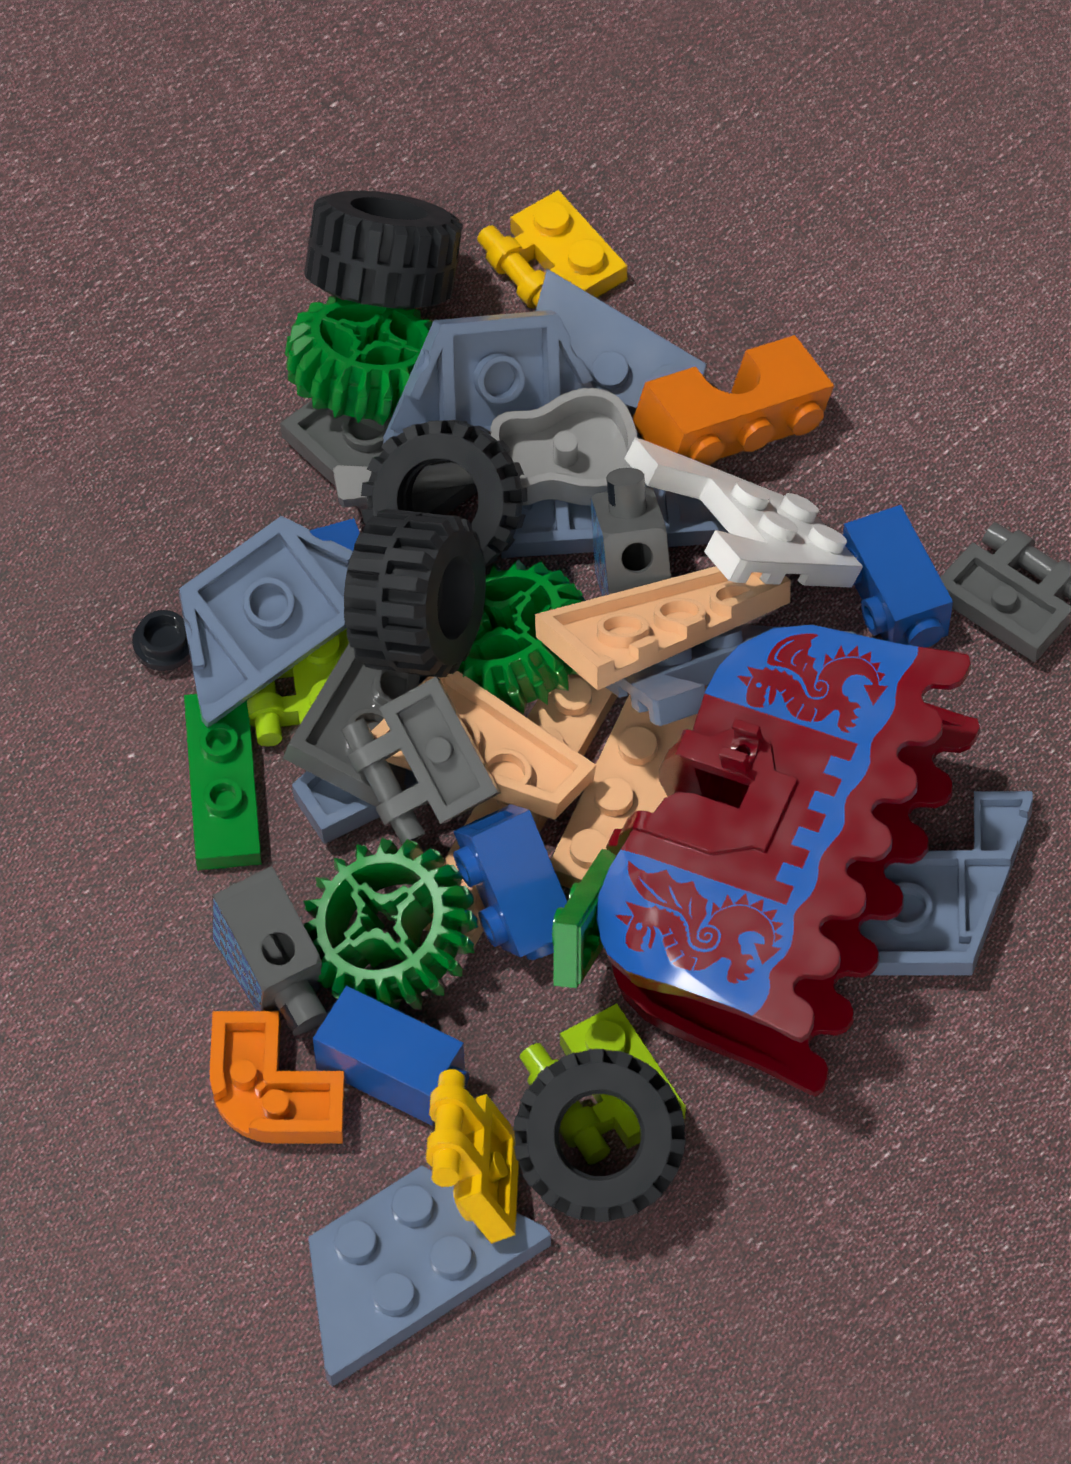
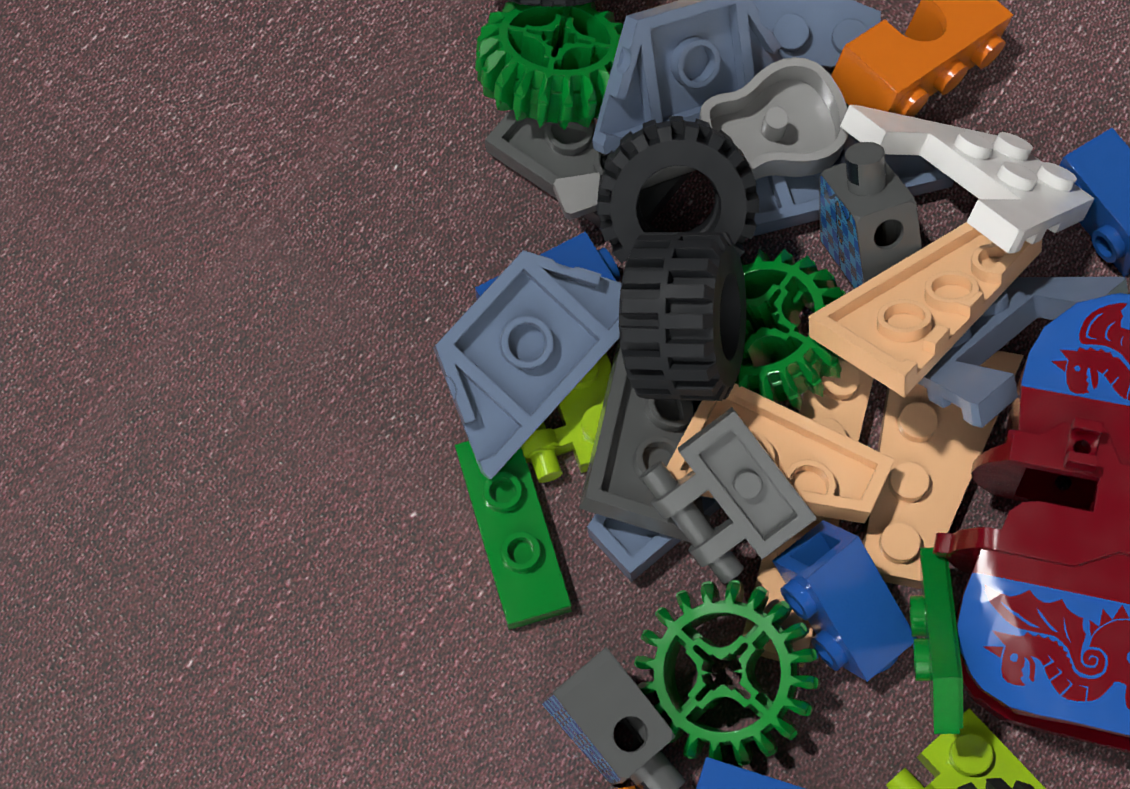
camera: 10 degrees left, 10 degrees up
black plate [132,610,190,671] -> none

